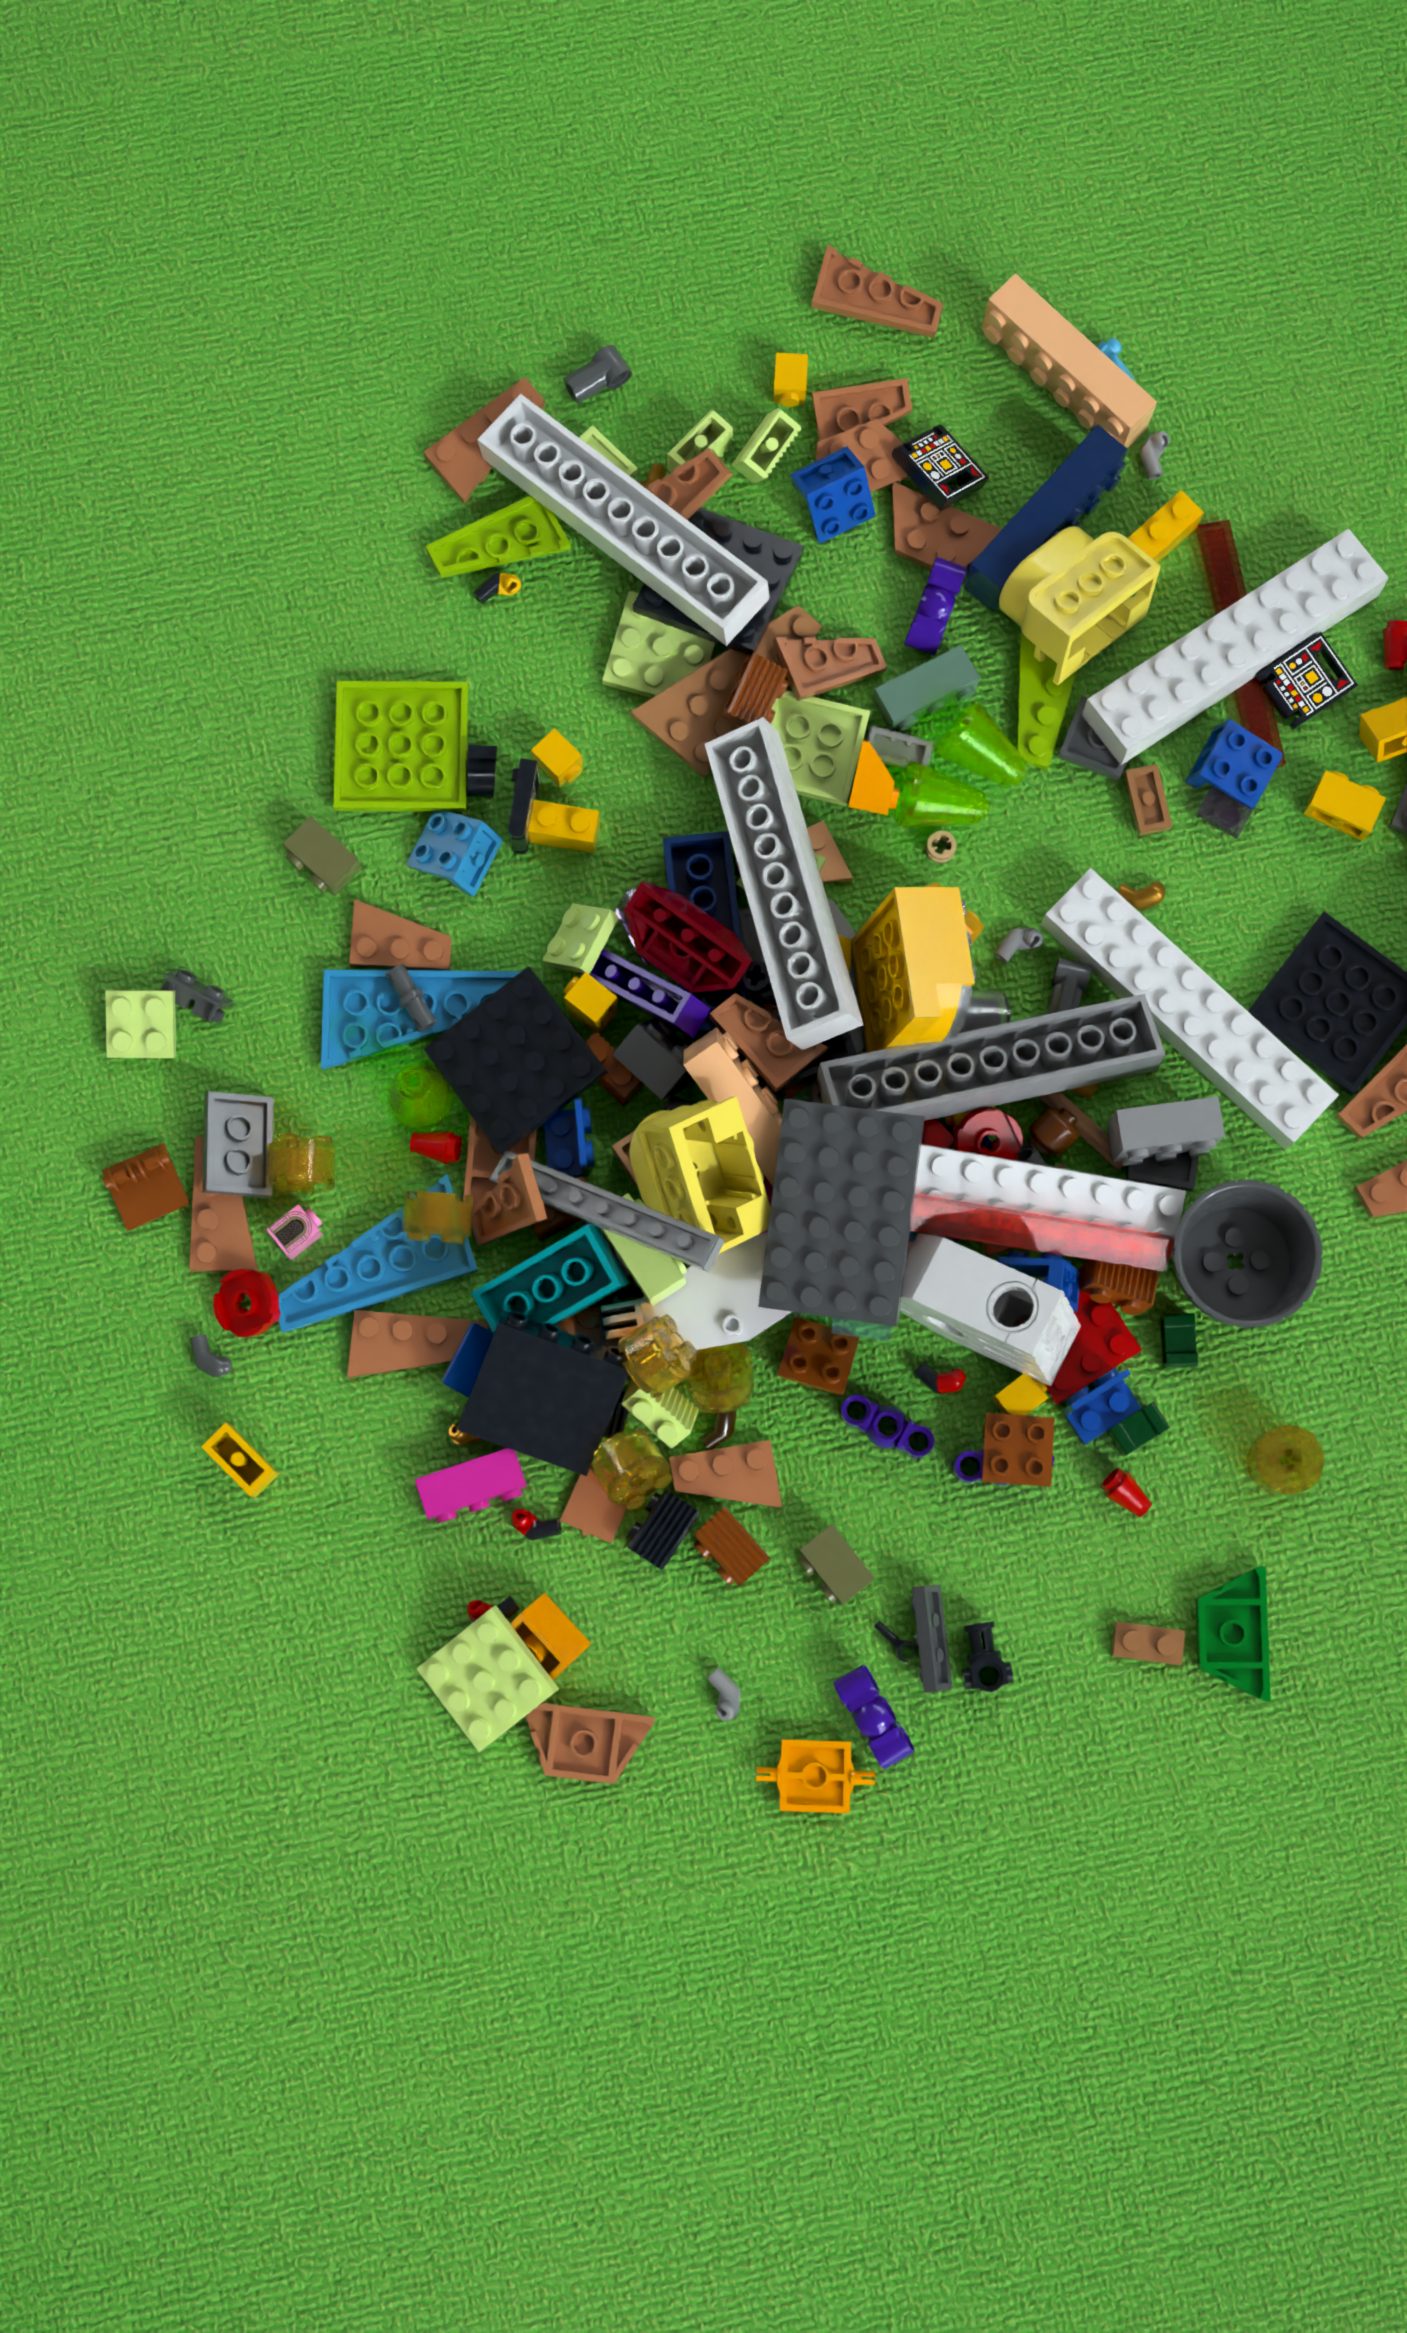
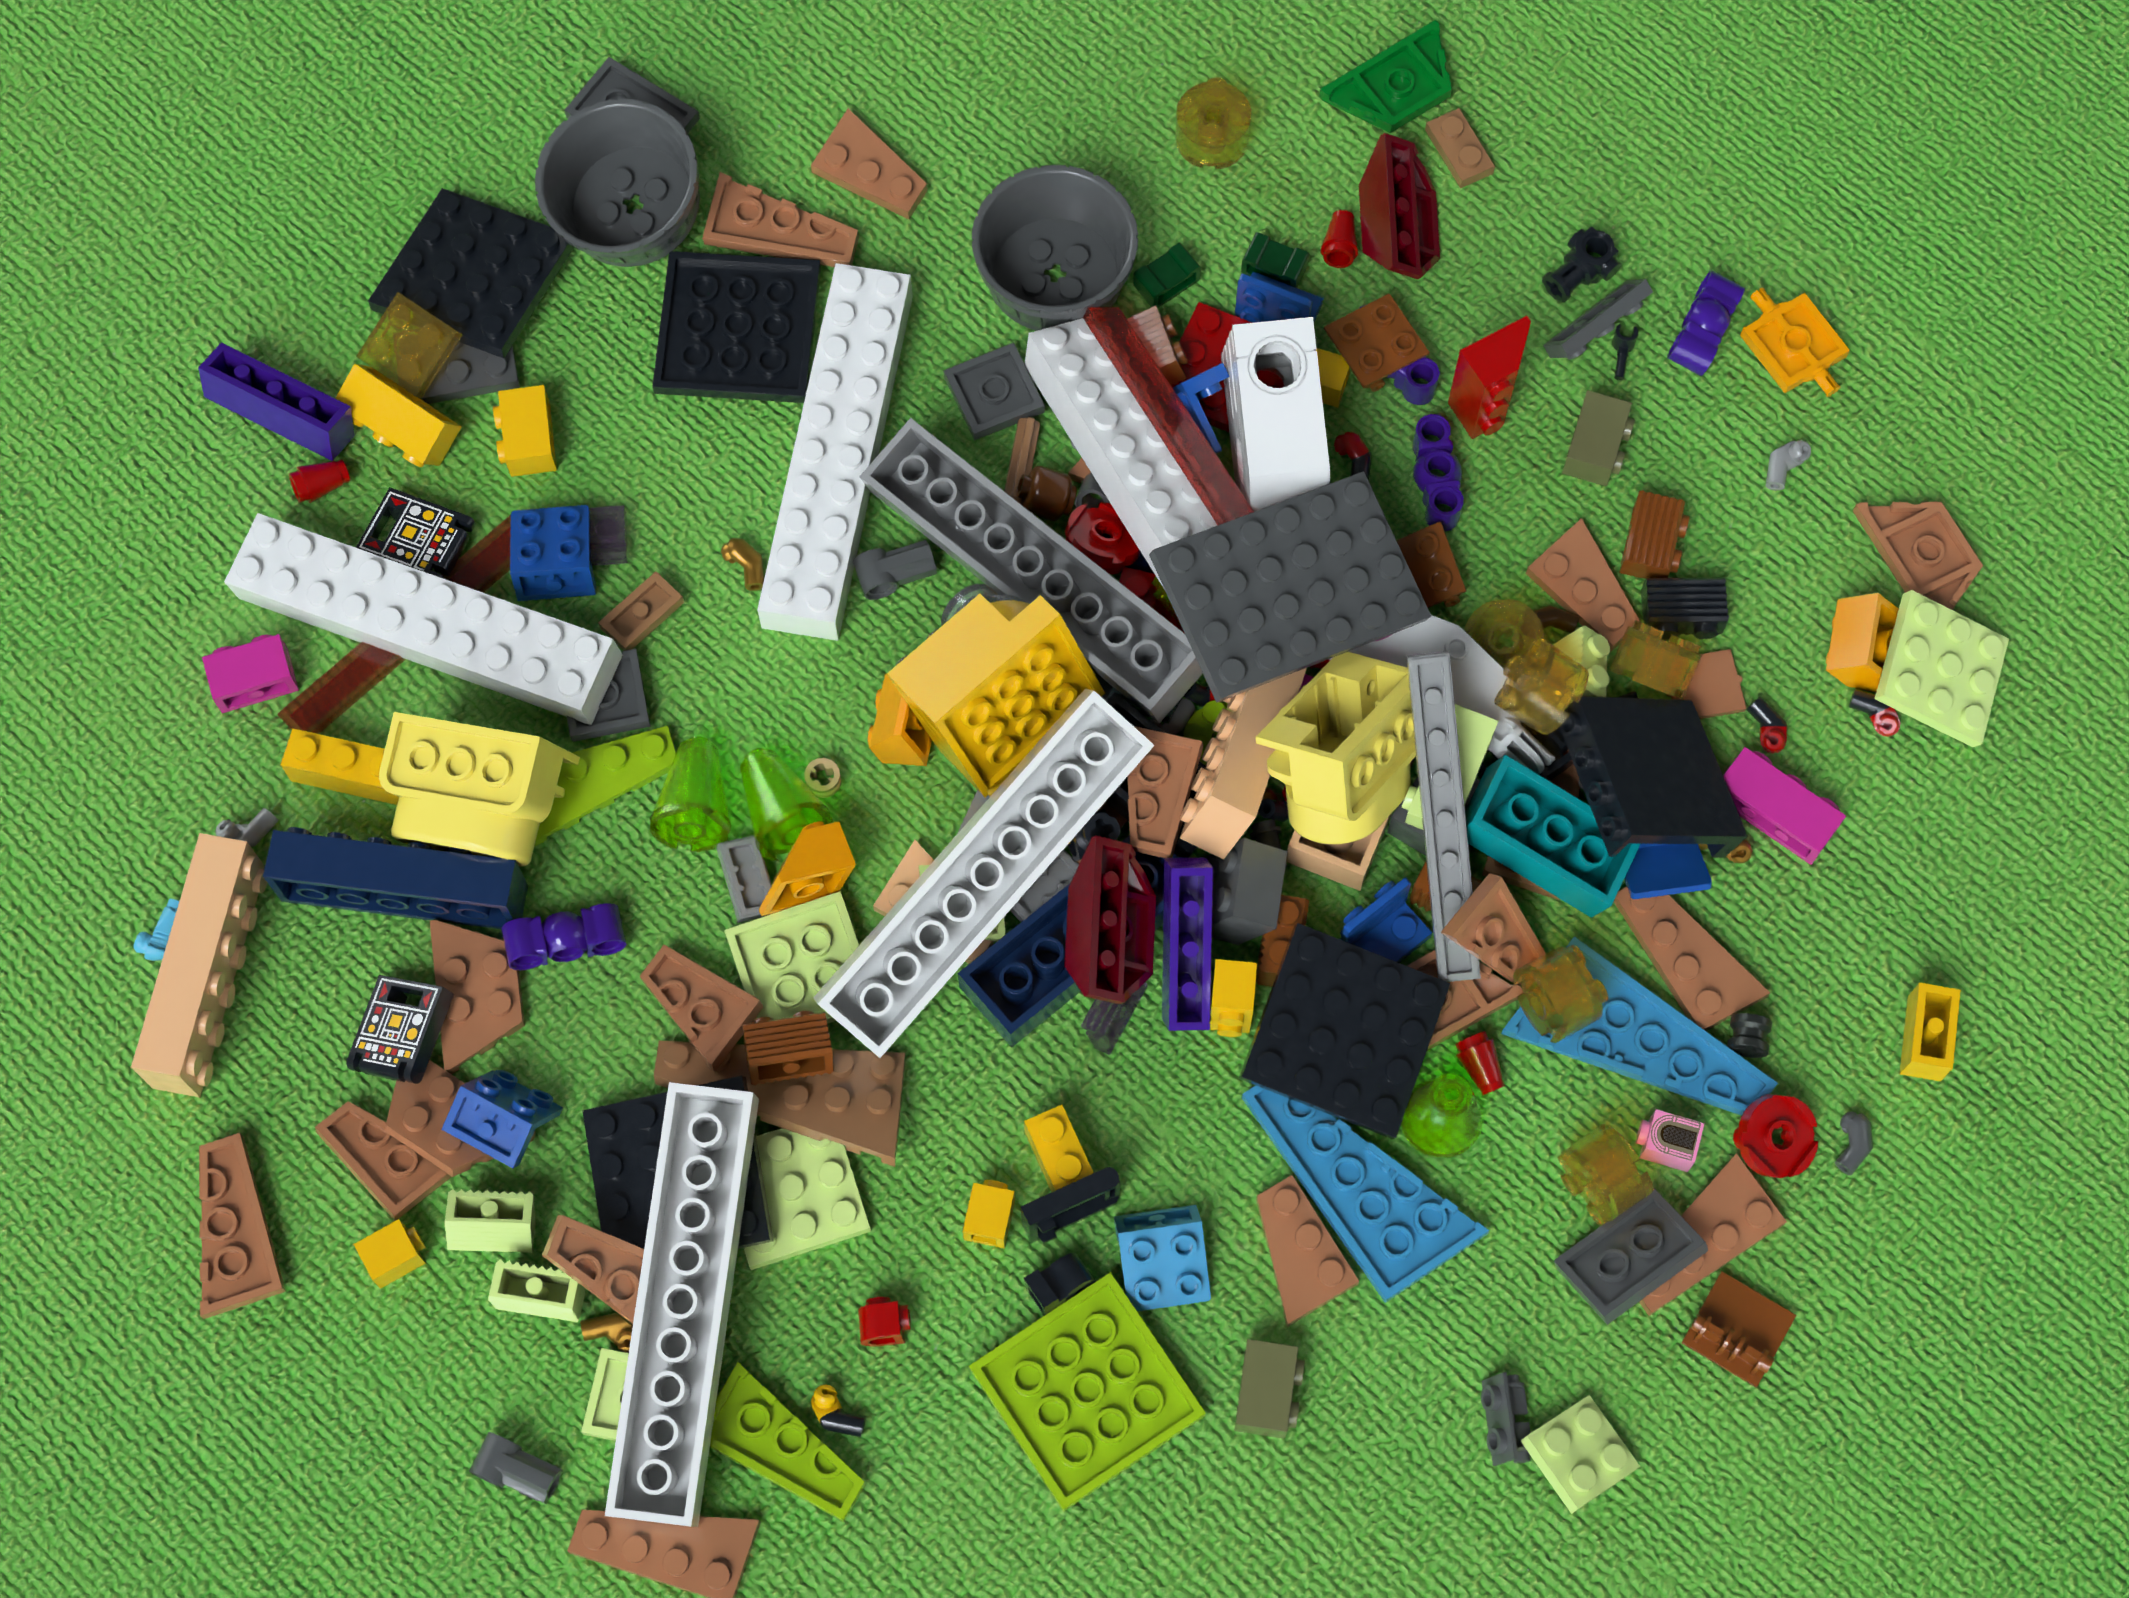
camera: 120 degrees left, 10 degrees down
dark grey pin [385,964,438,1033] -> none
yellowish green plate [542,903,620,974] -> none
sand green brick [873,645,980,731] -> none
light grey arm [994,927,1043,963] -> none
light grey brick [1106,1096,1225,1166] -> none
none -> dark pink brick [202,634,299,714]
none -> red plate [858,1297,911,1347]
none -> dark red wedge [1359,133,1440,280]
none -> red slope [1448,316,1531,439]
none -> pearl dark grey wheel [1727,1013,1772,1058]

